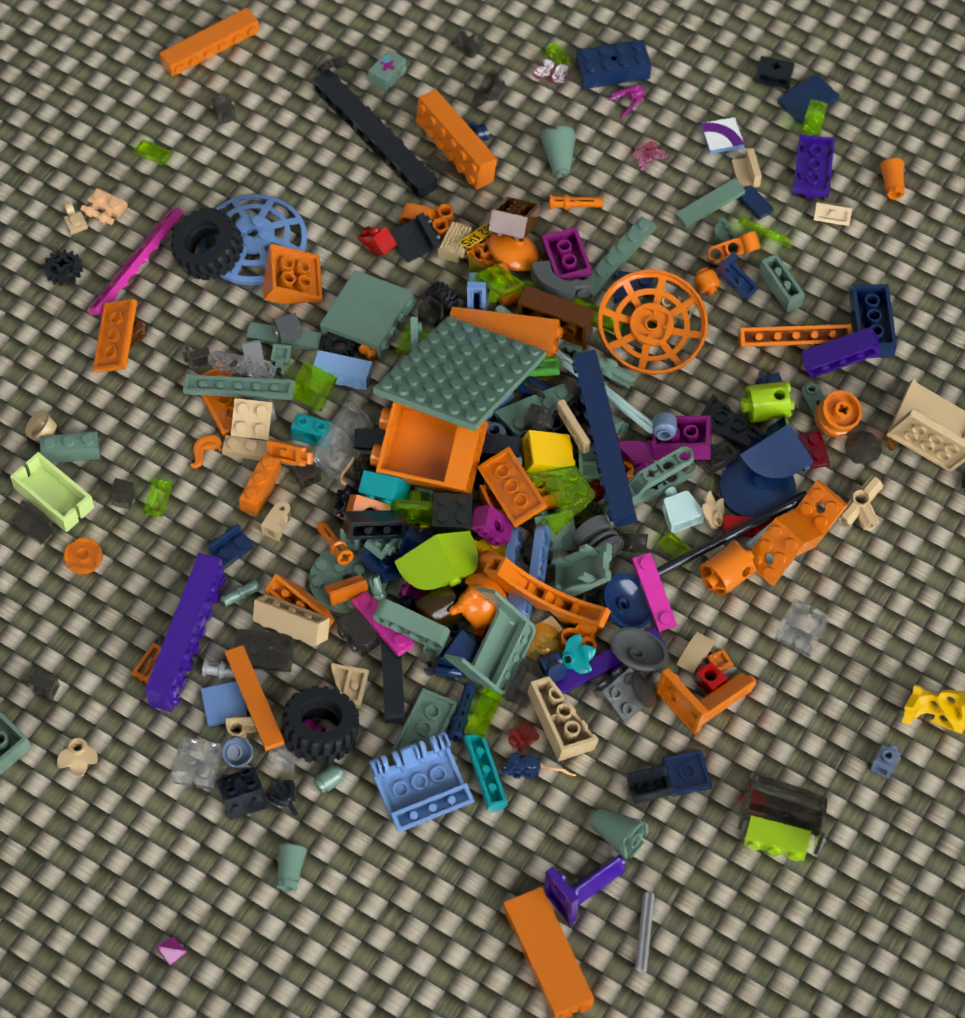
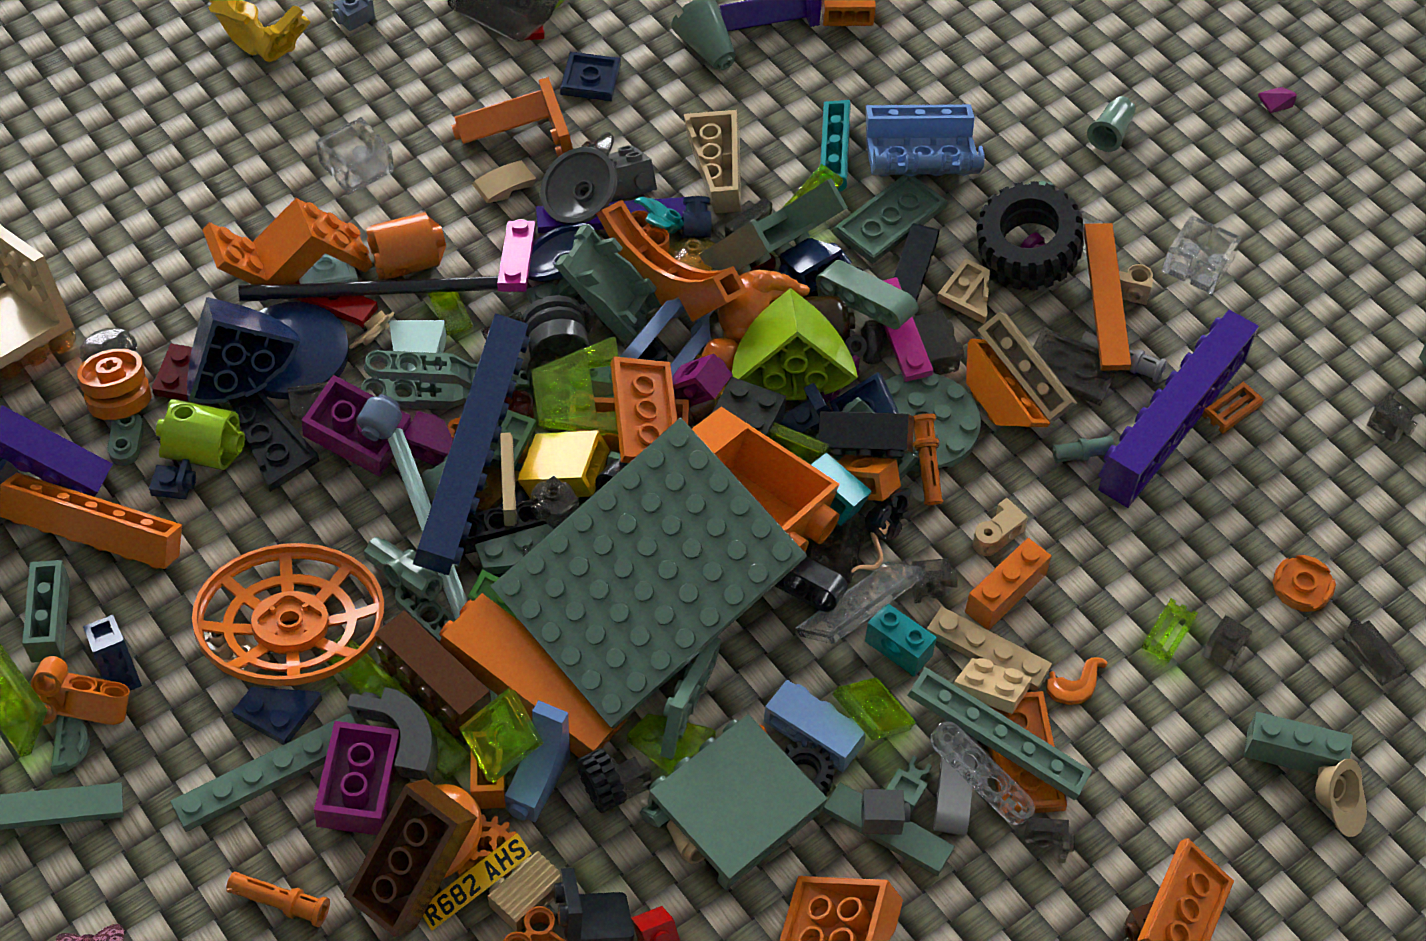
camera: 160 degrees left, 5 degrees down
yellowish green piece [10,452,94,533] -> none
tan plate [57,738,98,777] -> none
medium blue tile [201,681,247,727] -> none
dark blue bracket [208,524,254,570] -> none
black bracket [216,768,268,820] -> none
sand blue hair [221,737,253,768] -> none
black piece [266,779,298,817] -> none
orange hinge [267,439,313,466] -> none
orange panel [324,574,368,607] -> none
sand green pin [367,574,387,603] -> none
dark blue pin [447,683,477,742] -> none
pearl gold tile [469,254,488,273] -> none
dark blue animal [501,753,576,779] -> none
clear red bracket [508,721,540,752] -> none
black bracket [626,764,674,804] -> none
orange head [694,267,720,296] -> none
red brick [695,662,727,694] -> none
orange tile [706,648,734,672] -> none
tan piece [837,476,884,530] -> none

